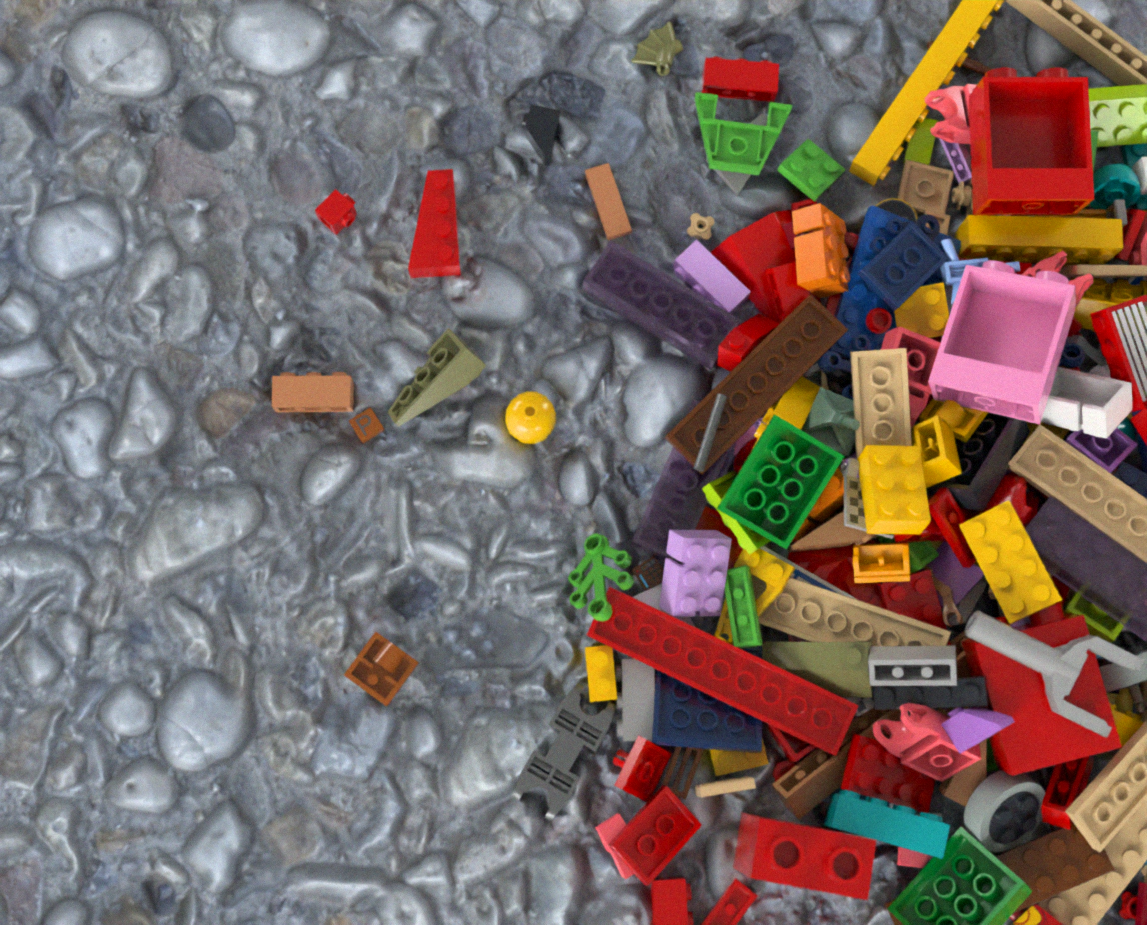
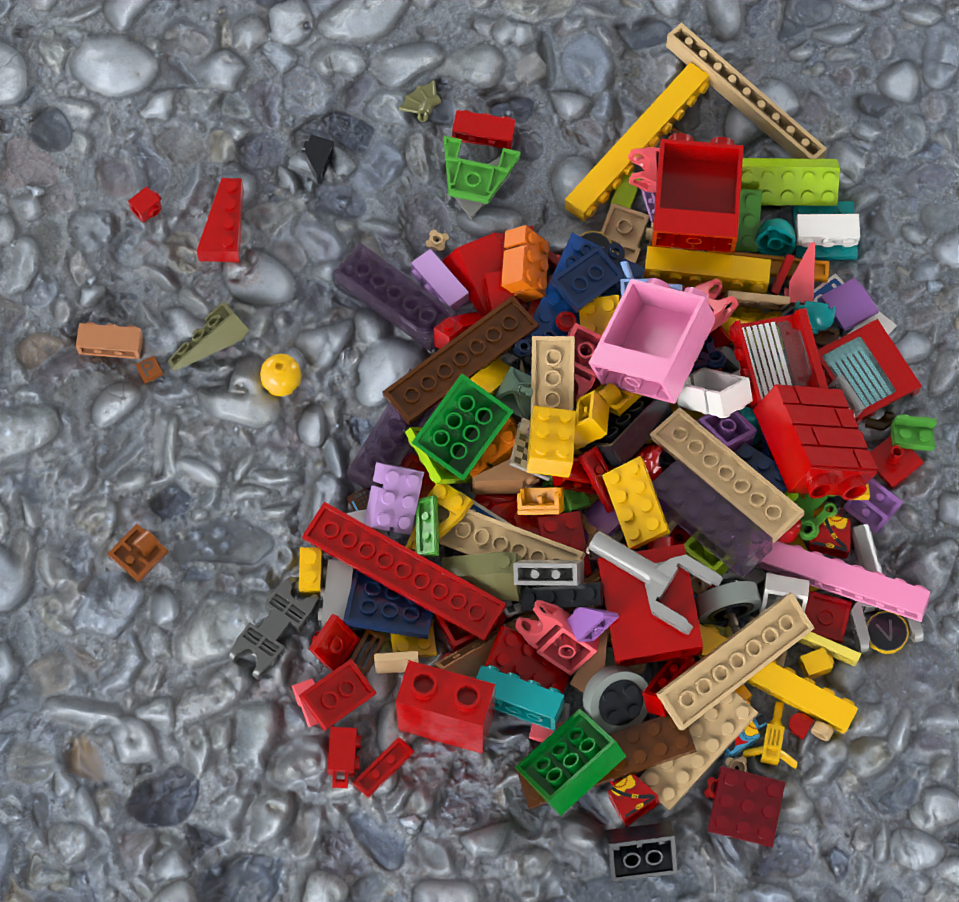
camera: 10 degrees right, 10 degrees down
bright green plant [568,534,634,621] -> none
nougat tile [585,163,632,241] -> none
dark grey bar [694,394,727,472] -> none
bright green plate [777,139,845,202] -> none
light grey tile [1106,200,1128,228] -> none

